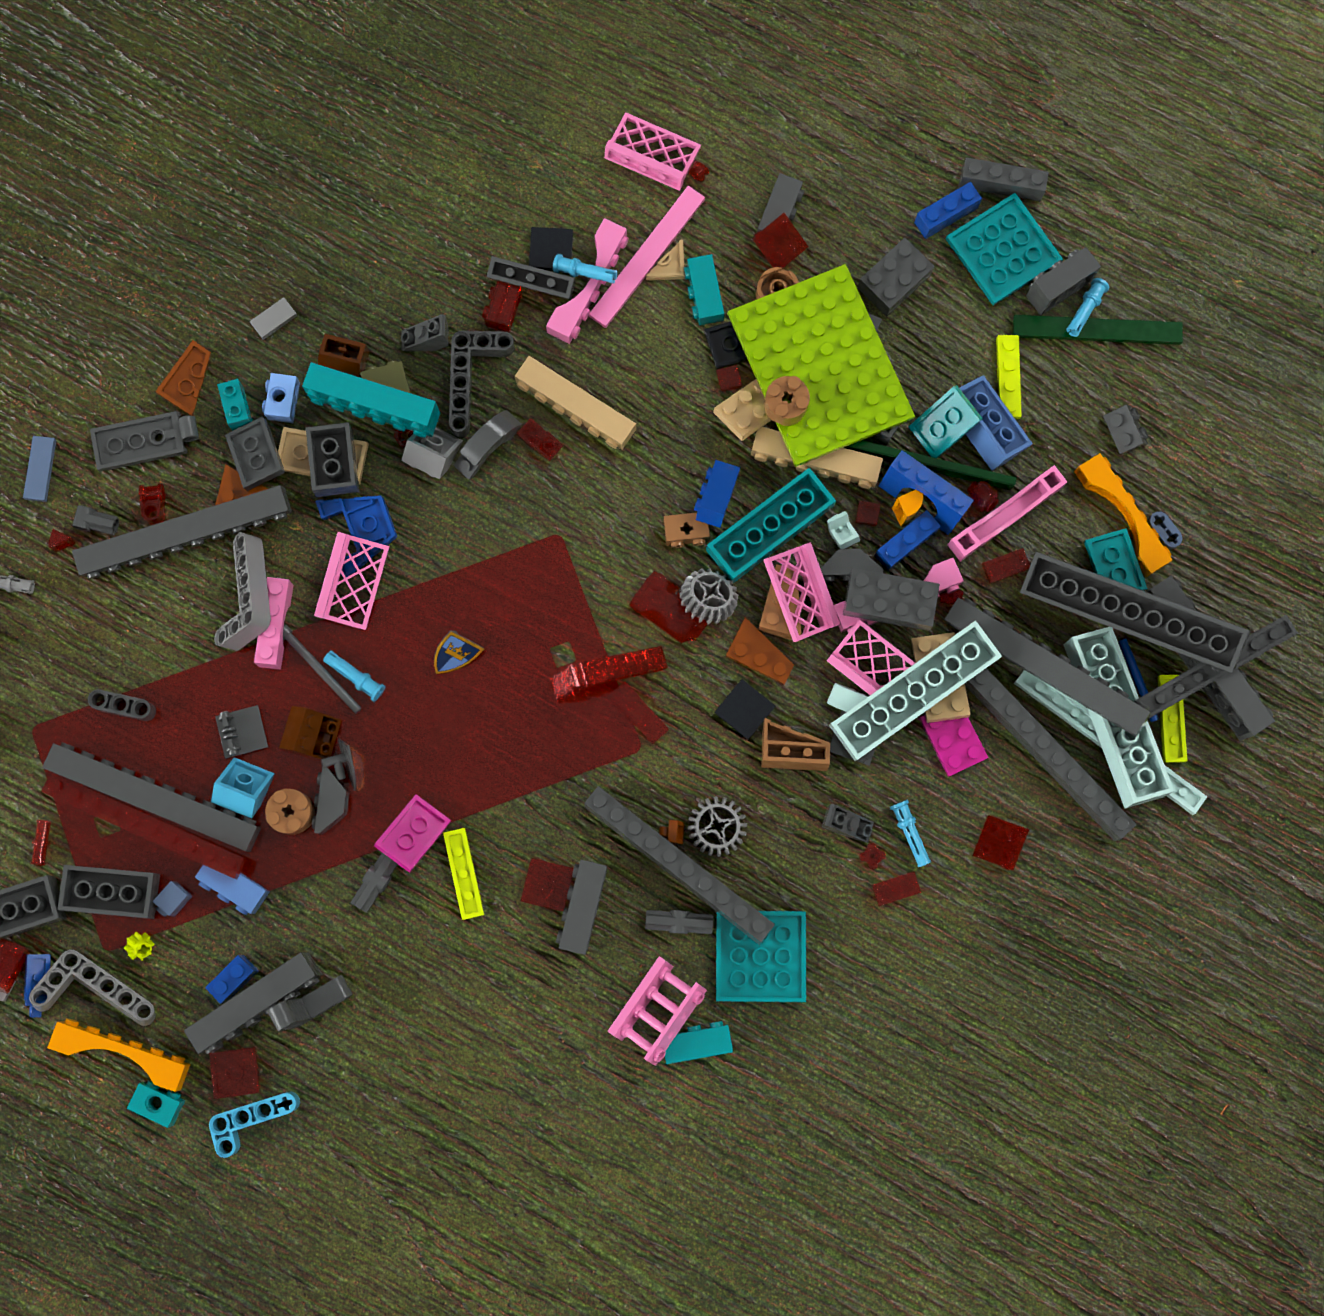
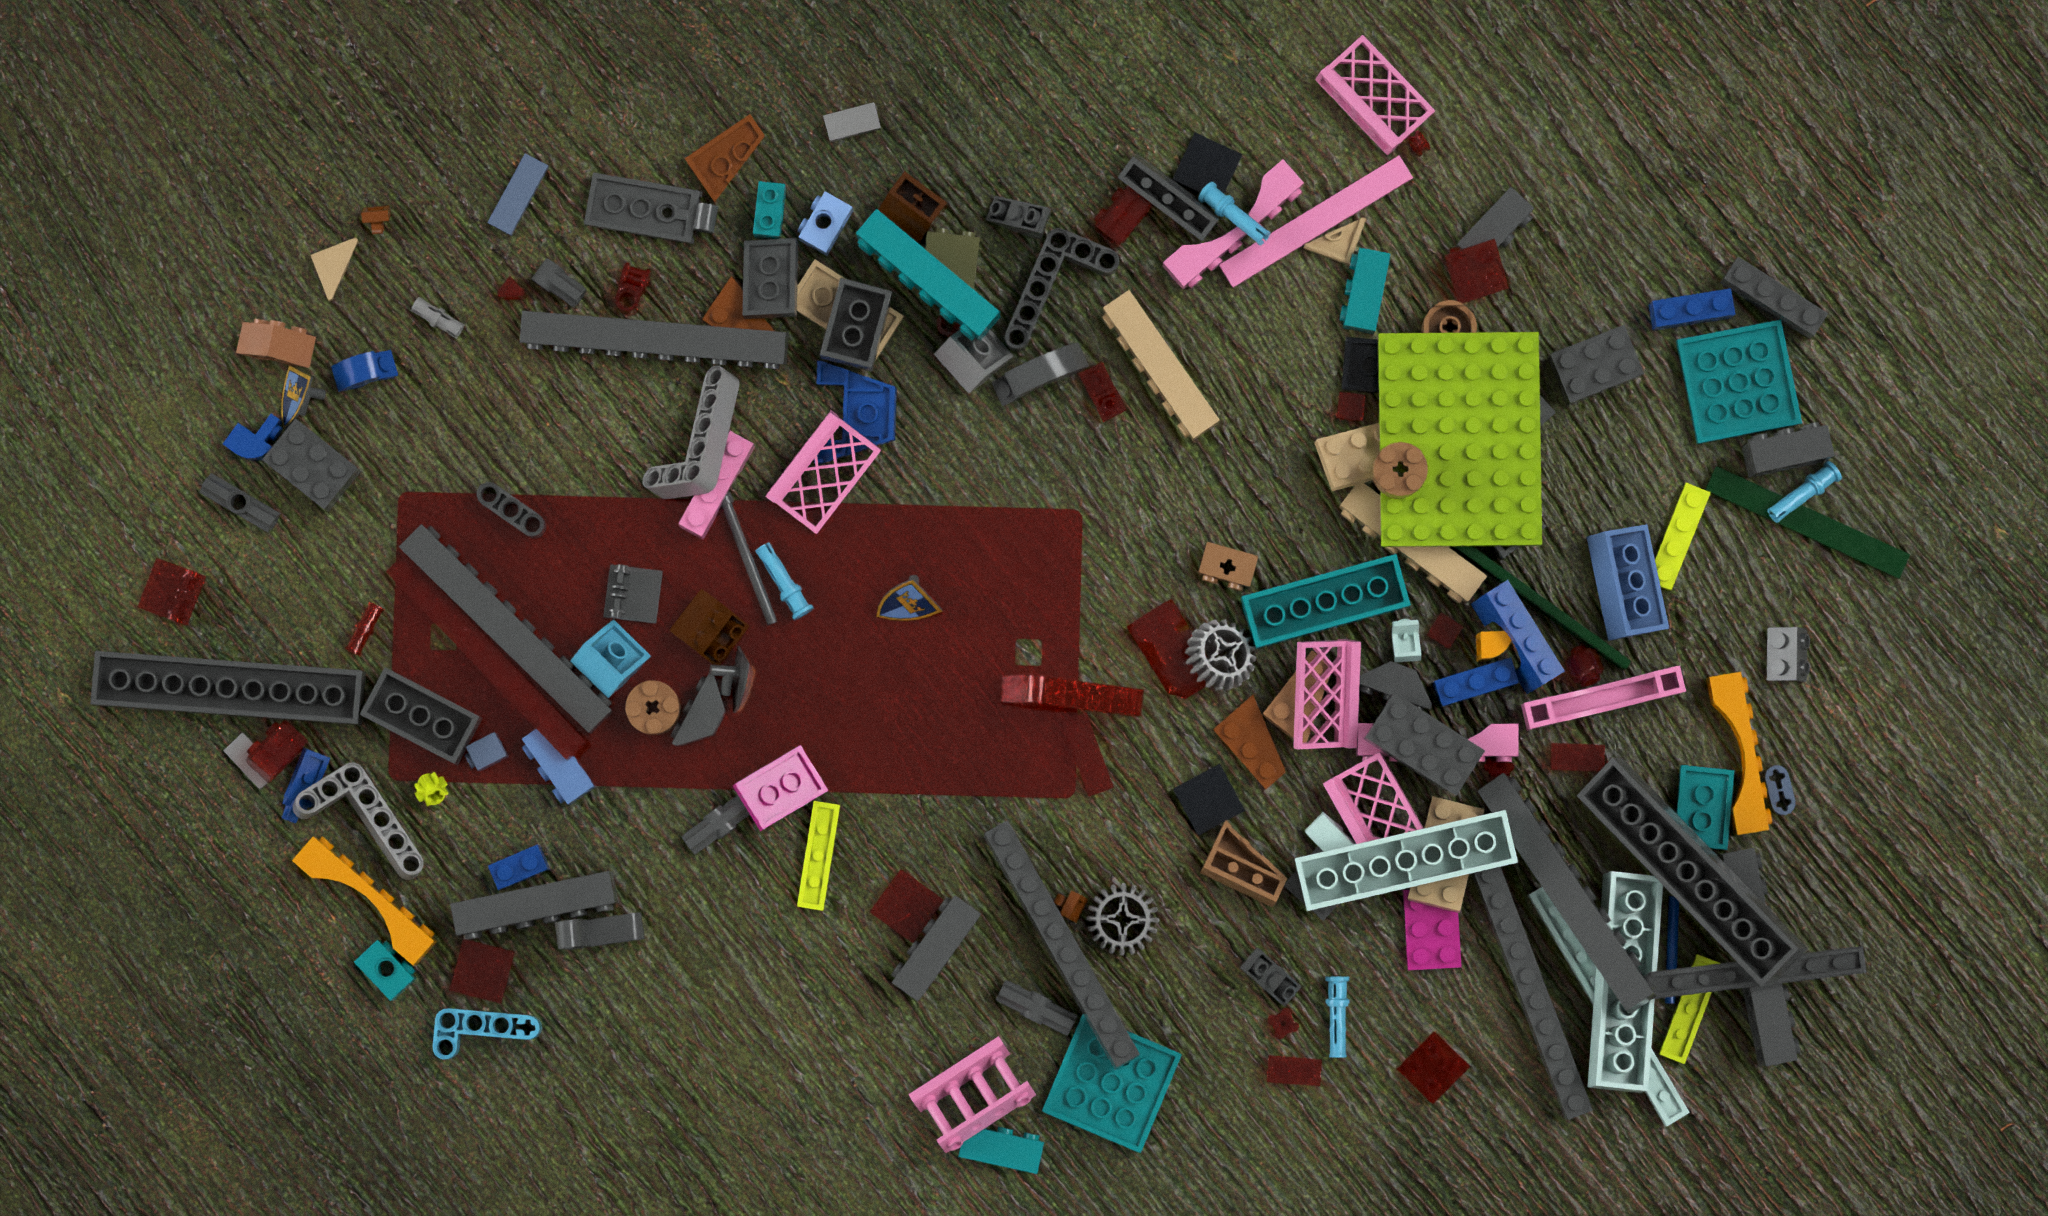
camera: 25 degrees right, 5 degrees up
blue brick [694,460,740,528] -> none
teal plate [908,385,983,458] -> none

